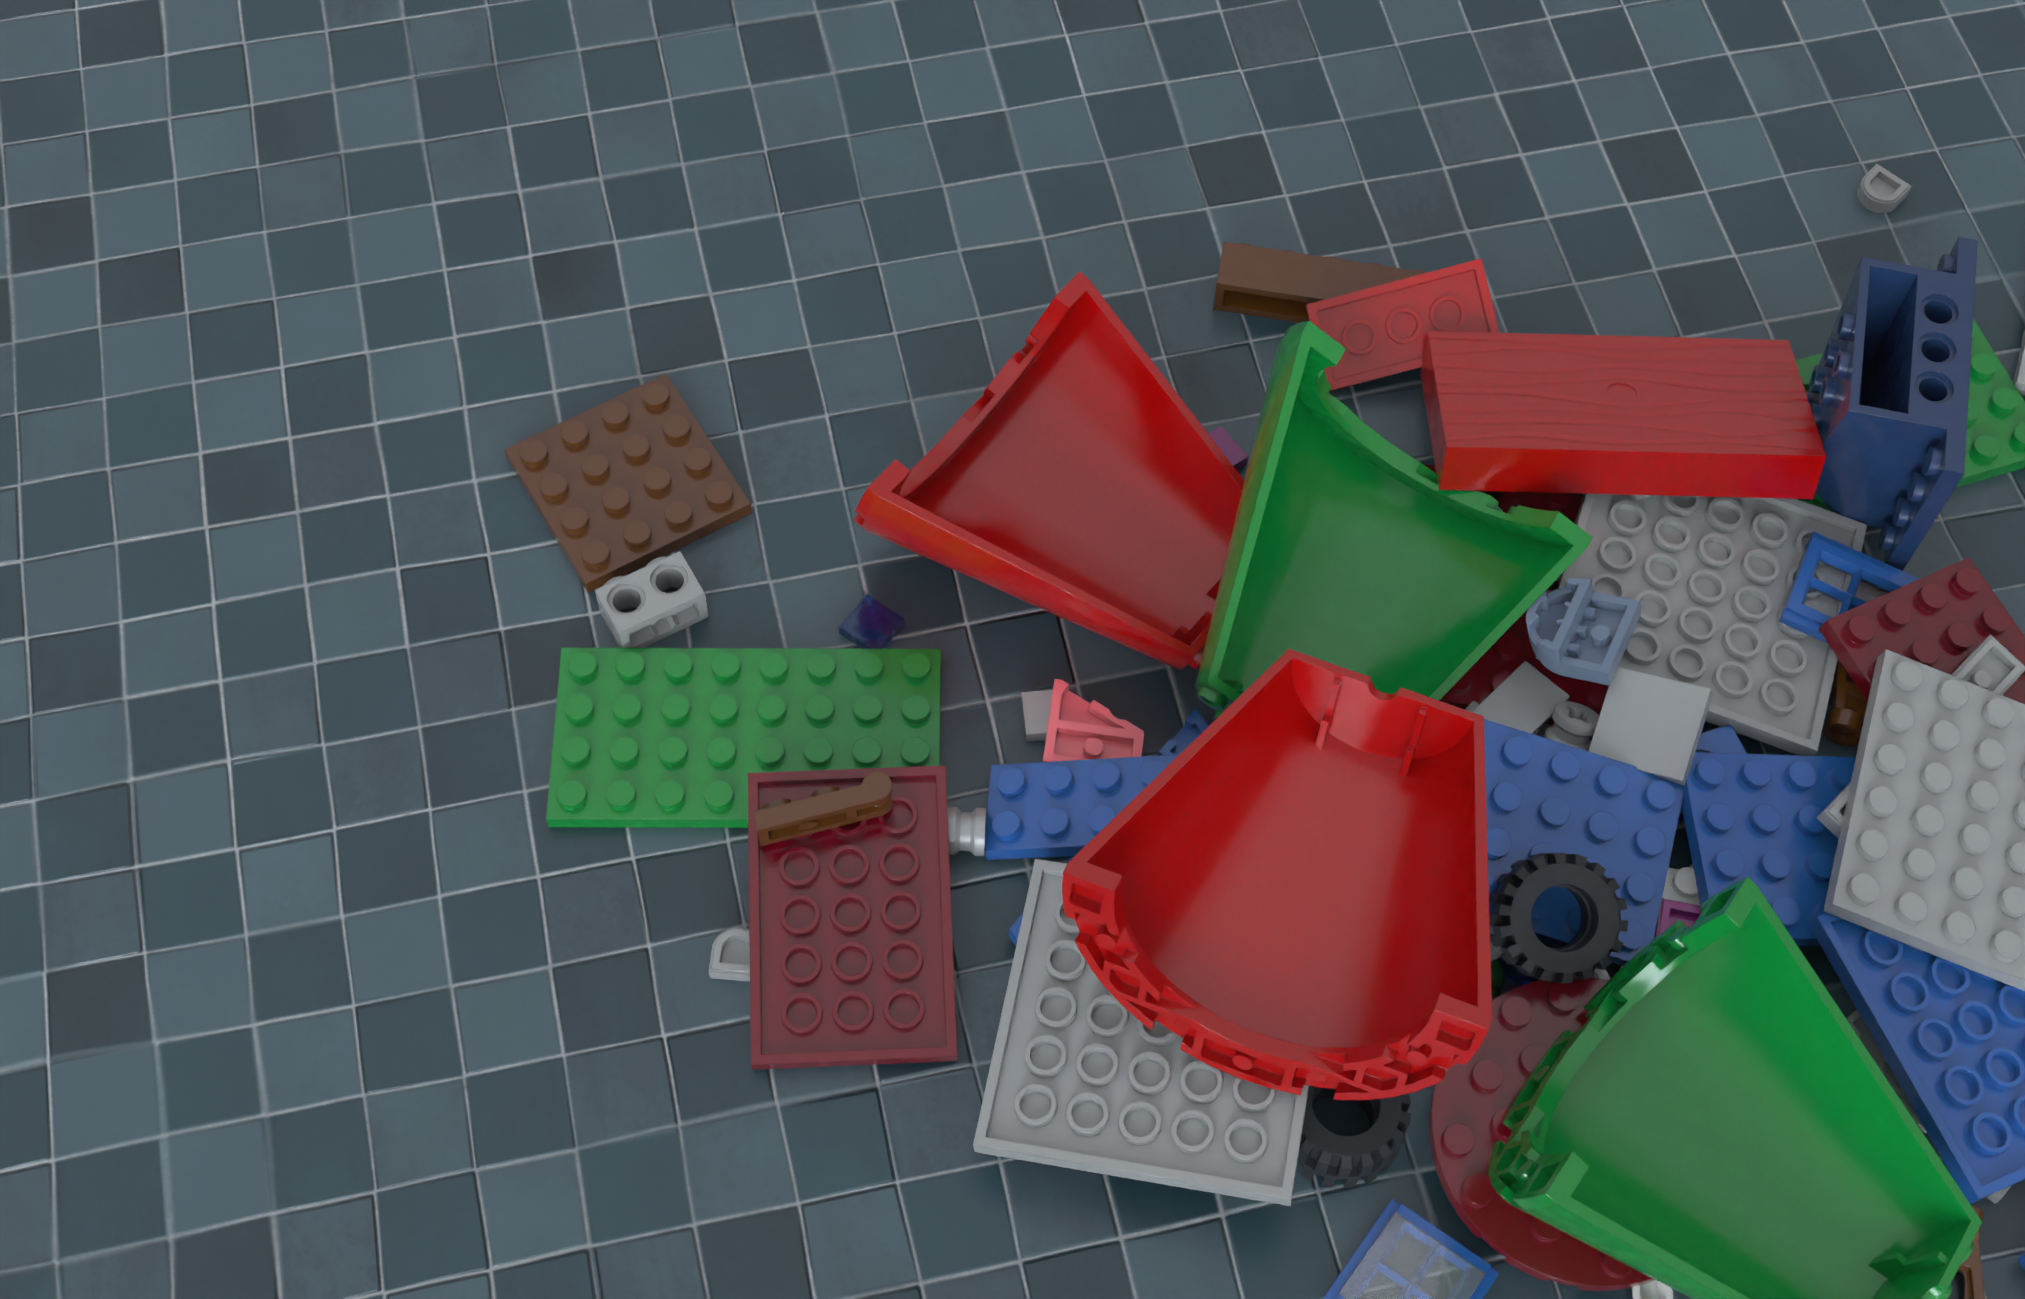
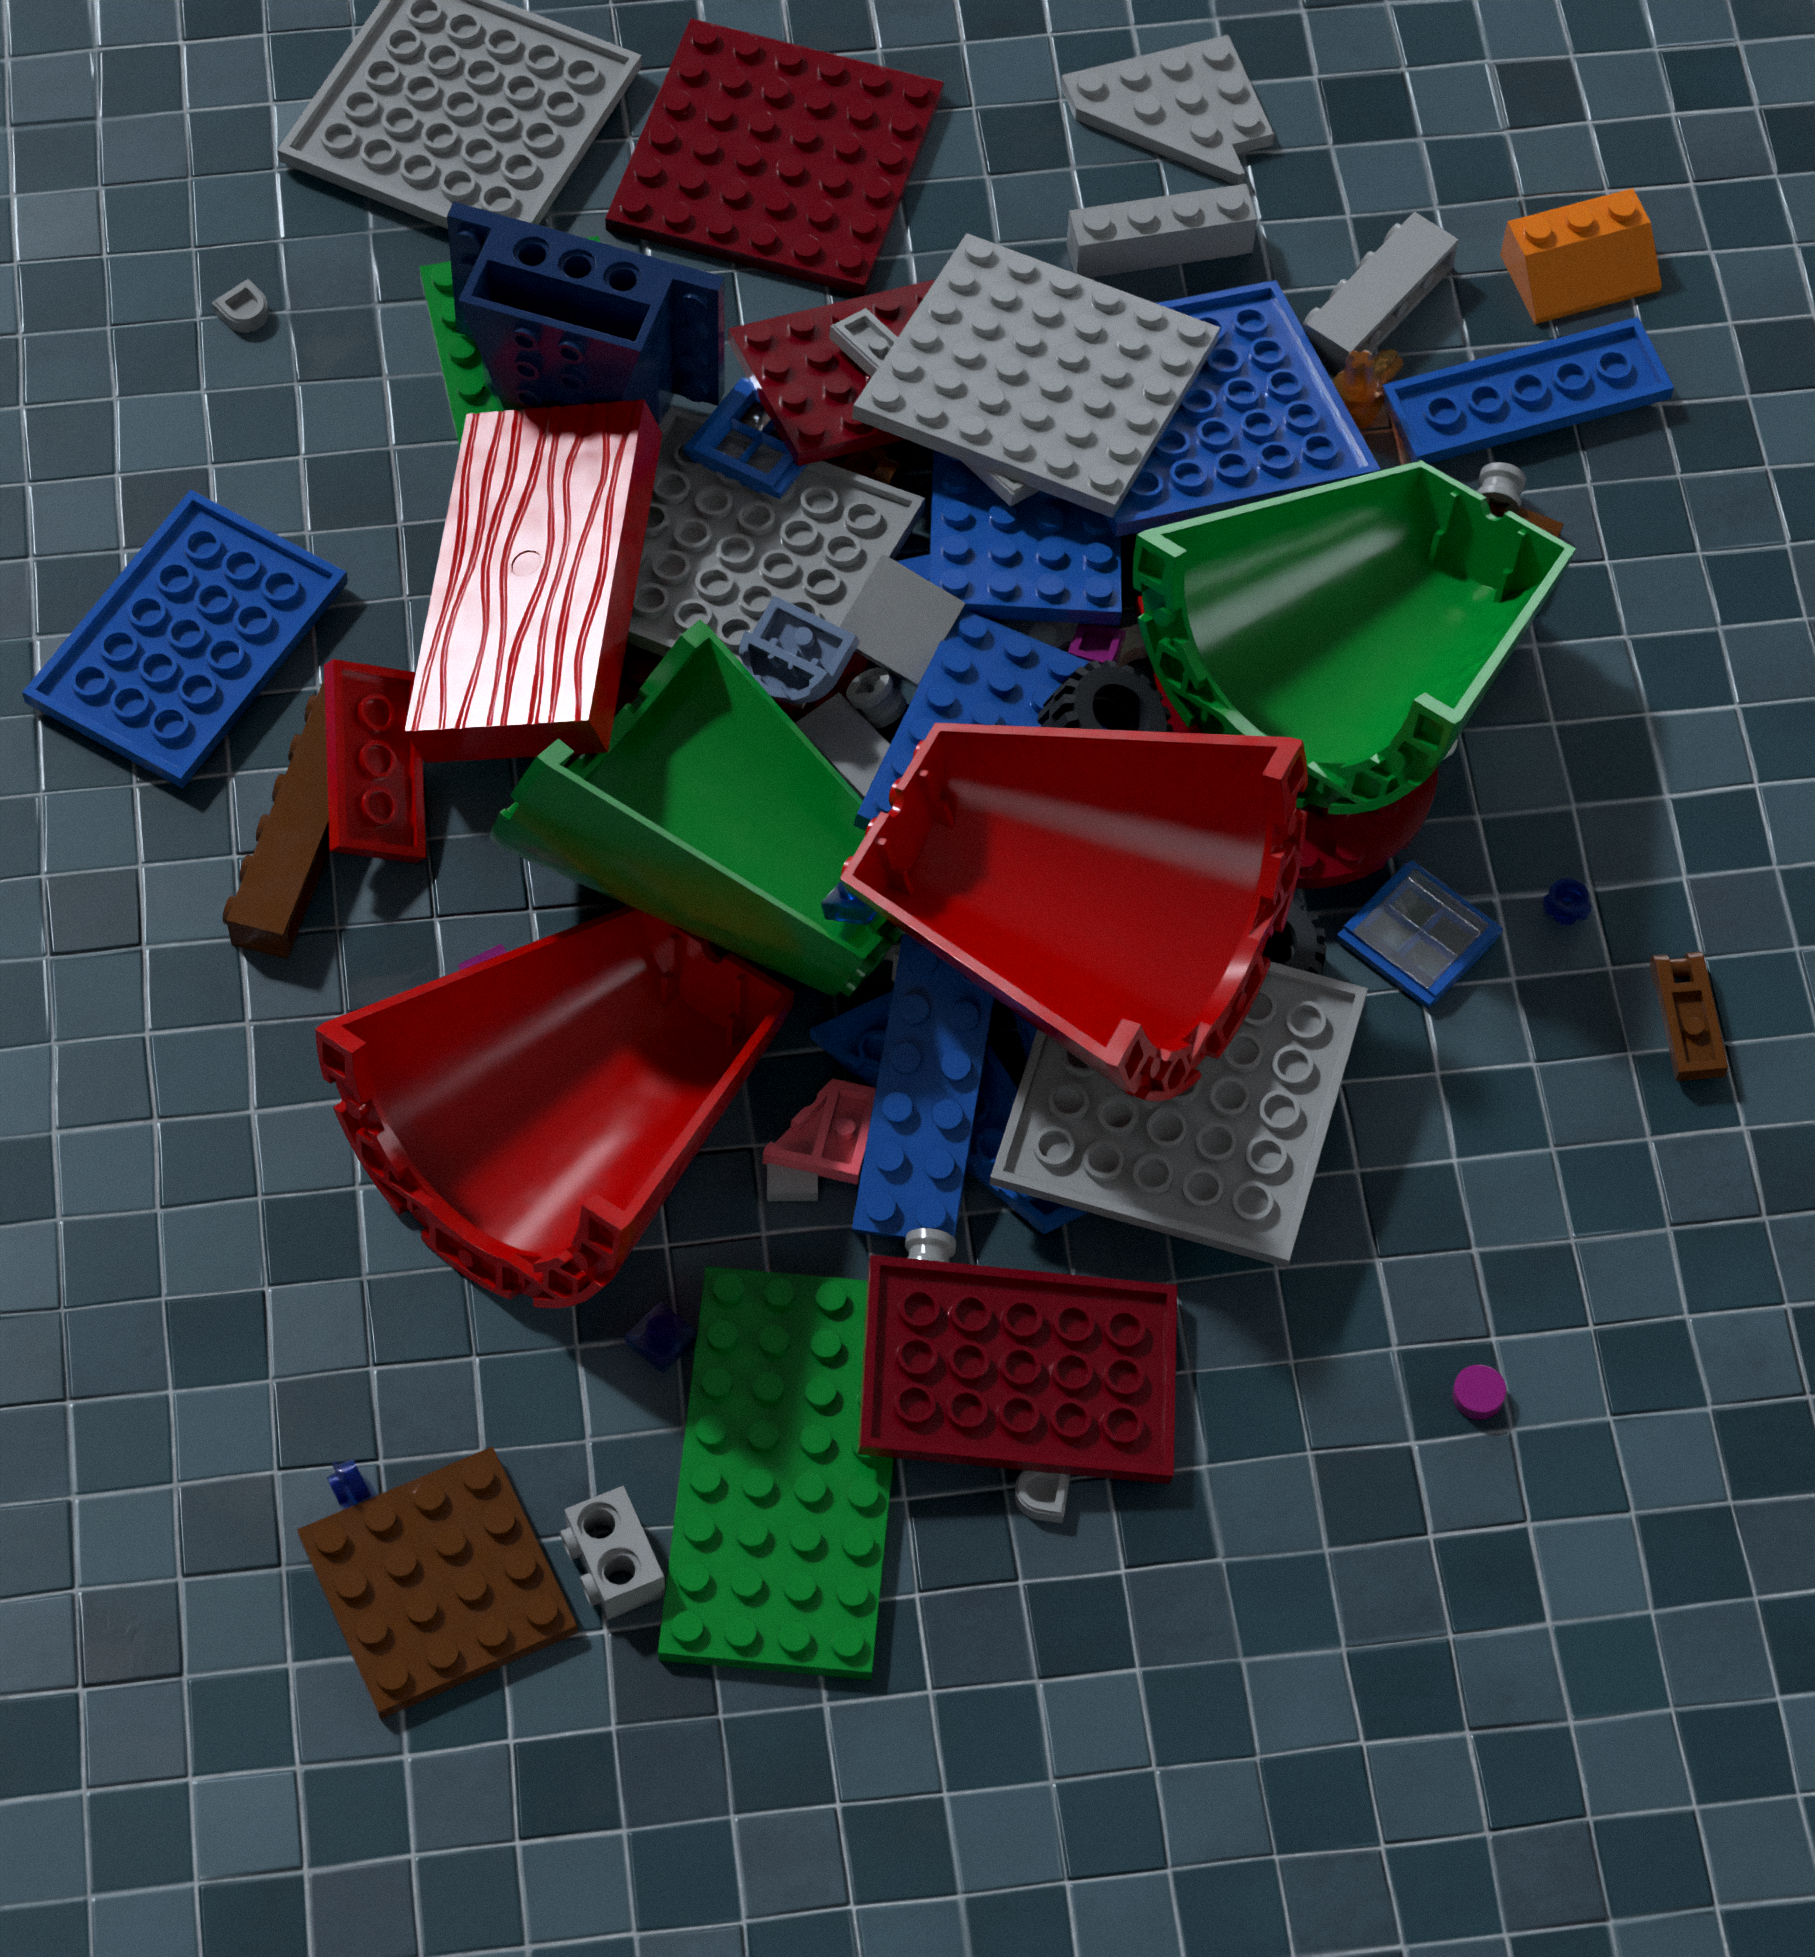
camera: 85 degrees left, 0 degrees up
reddish brown plate [753,771,893,846] -> none
none -> blue plate [22,489,348,789]
none -> clear blue plate [326,1458,371,1506]

